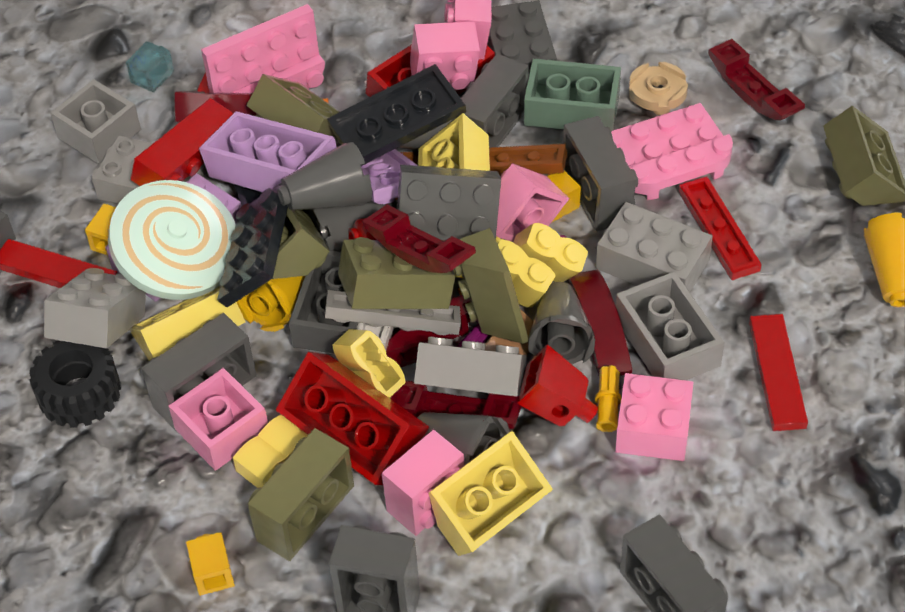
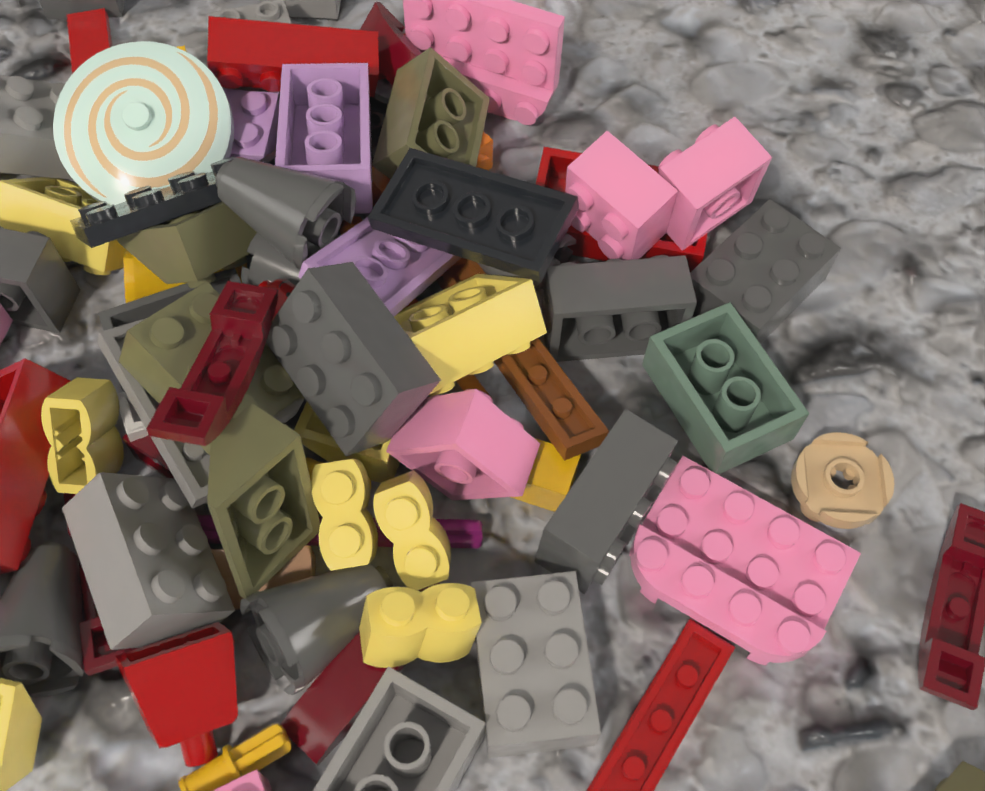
camera: 50 degrees right, 10 degrees up
none -> light yellow brick [359,583,482,668]

